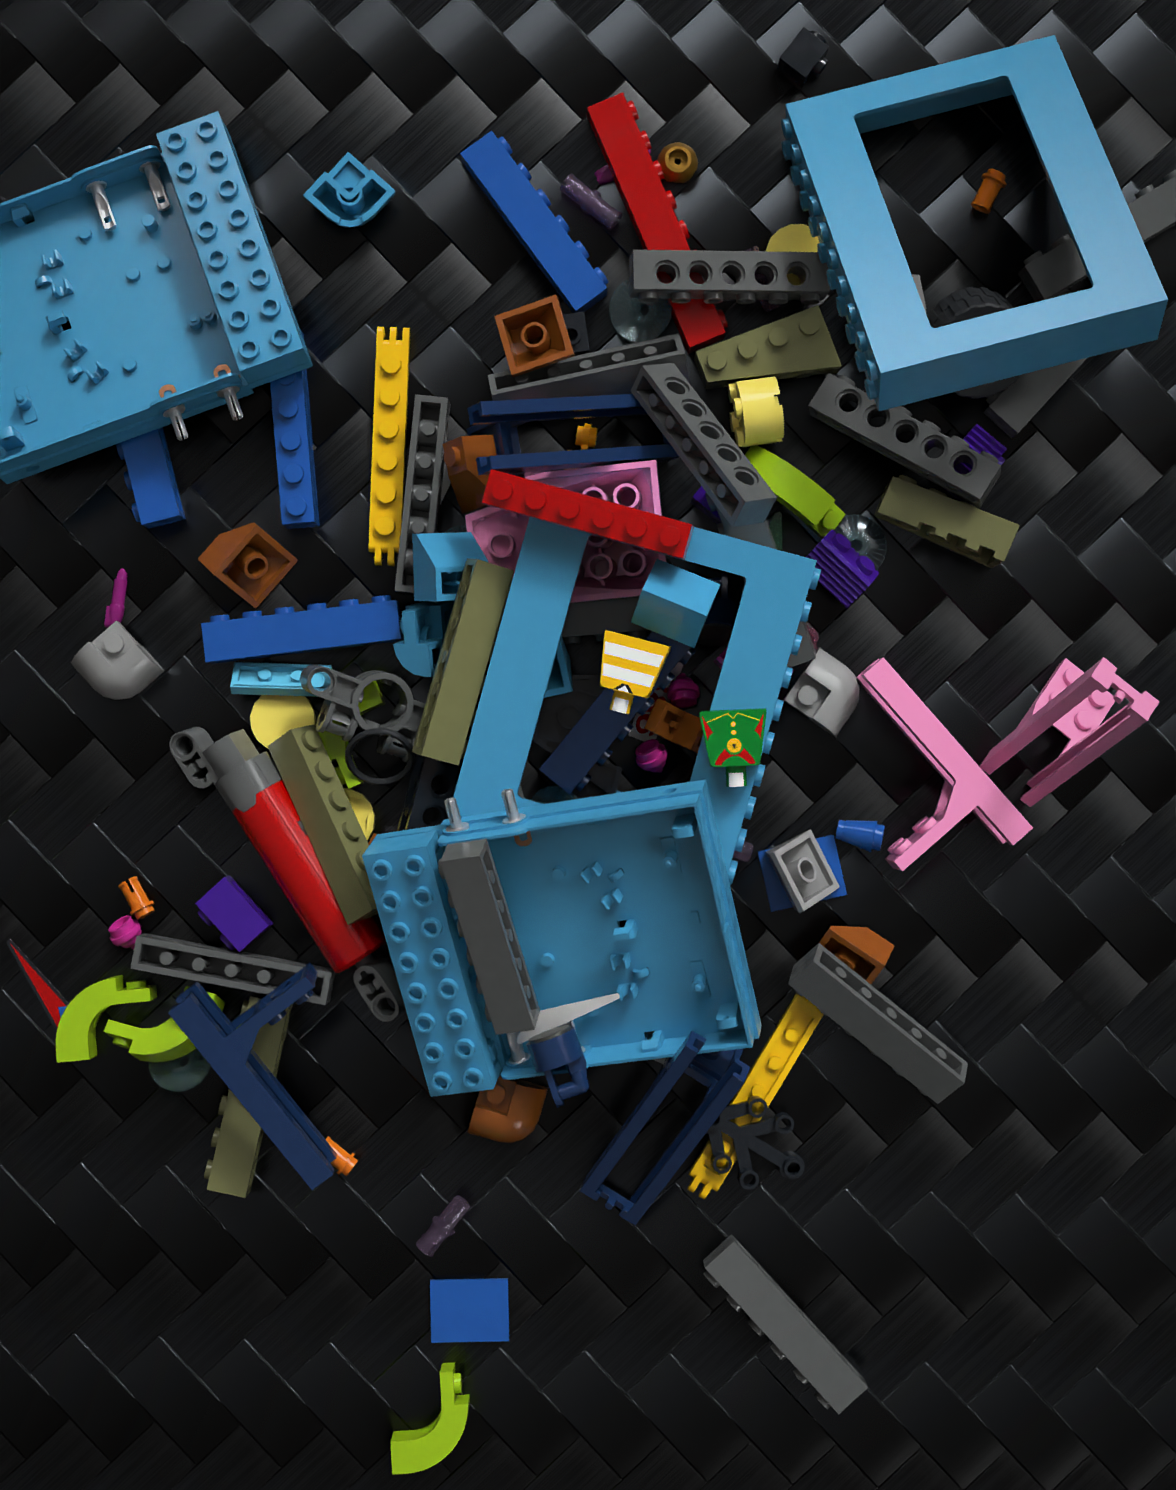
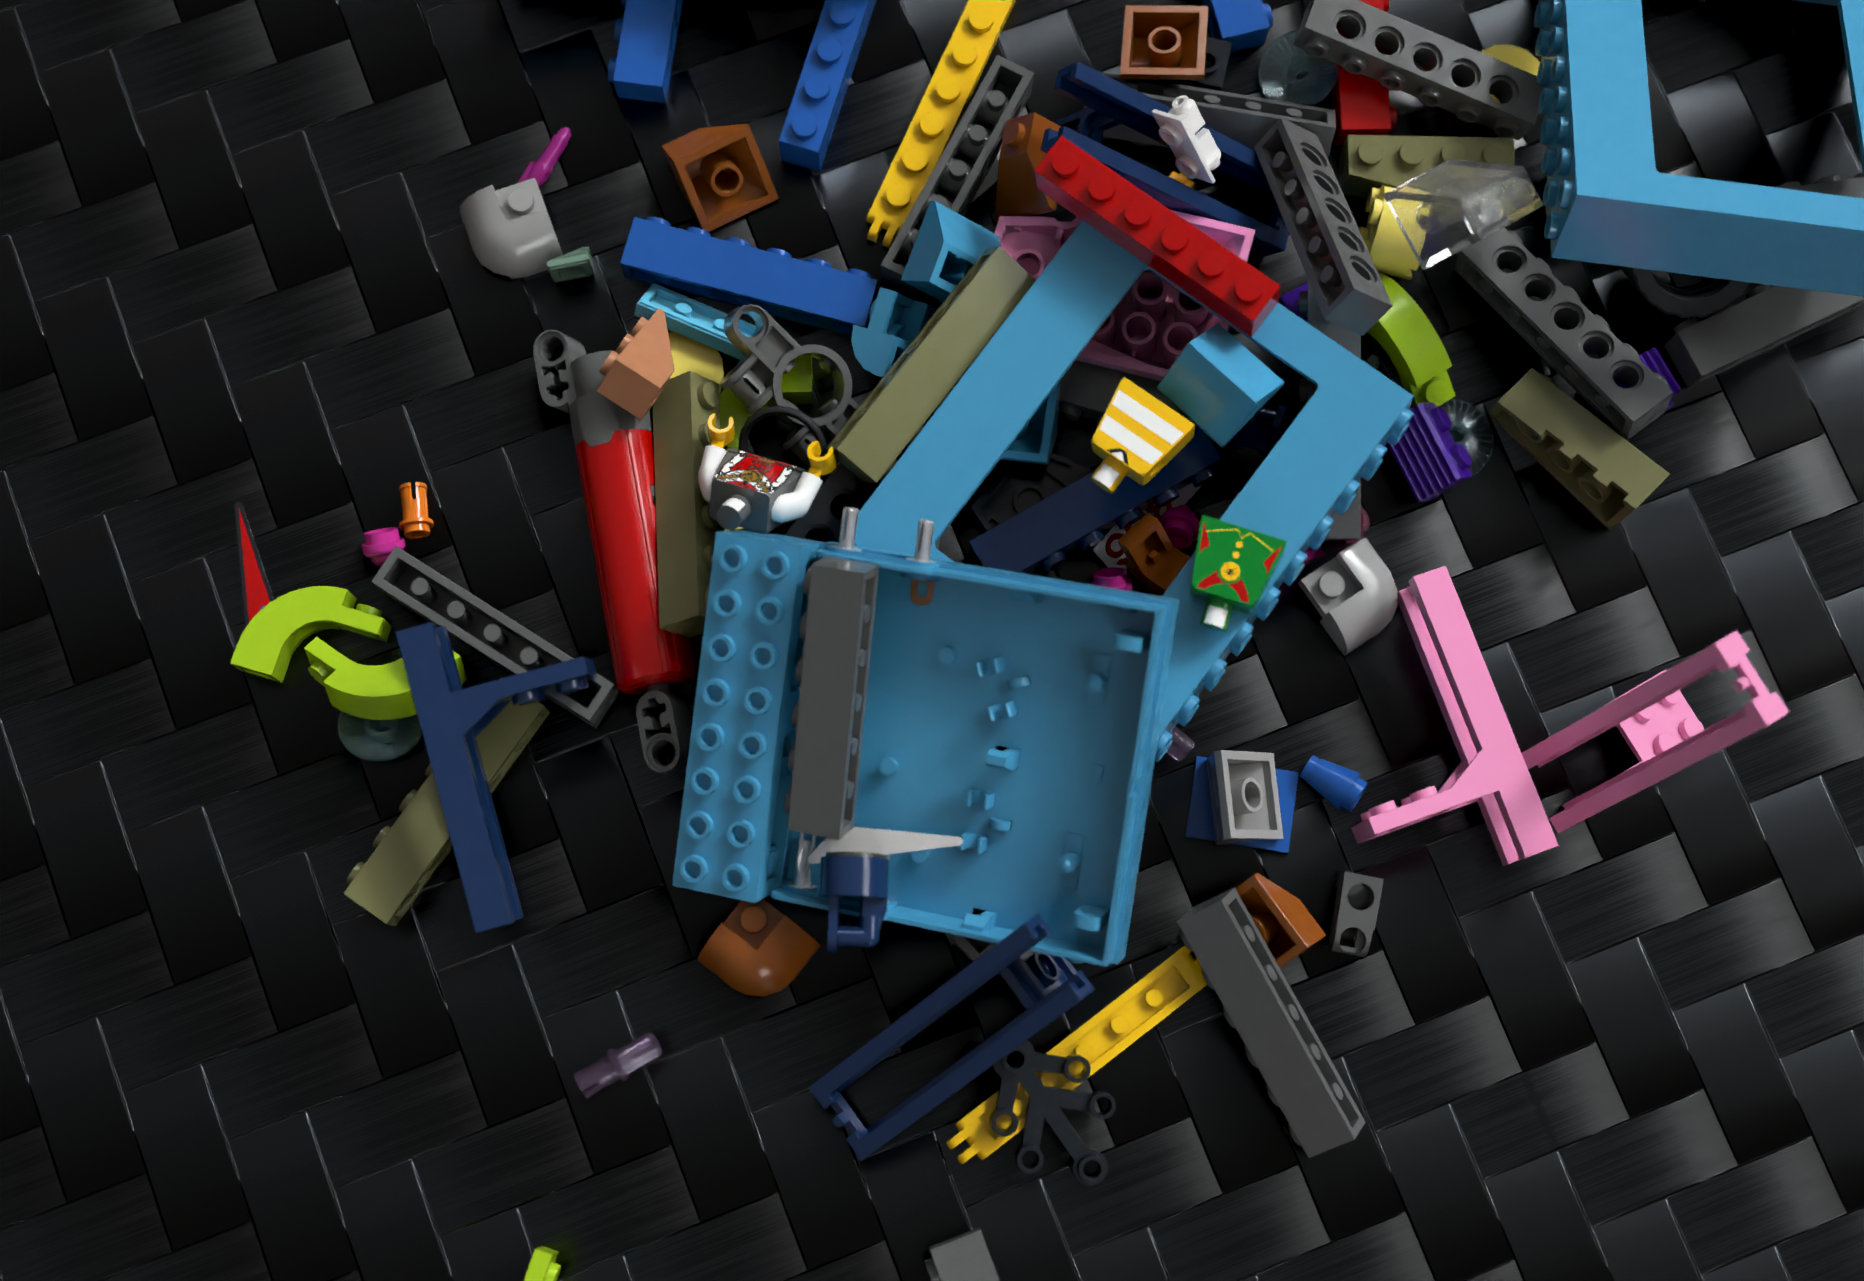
camera: 15 degrees right, 10 degrees down
dark purple brick [195,875,273,952] -> none
orange pin [326,1136,358,1176] -> none
blue piece [430,1278,509,1343] -> none
orange pin [971,168,1006,214] -> none
none -> sand green slope [547,246,594,282]
none -> nougat slope [597,308,675,420]
none -> torso [698,413,837,533]
none -> white hinge [1152,95,1221,184]
none -> dark grey leg [1329,870,1384,958]
none -> clear slope [1383,159,1544,270]

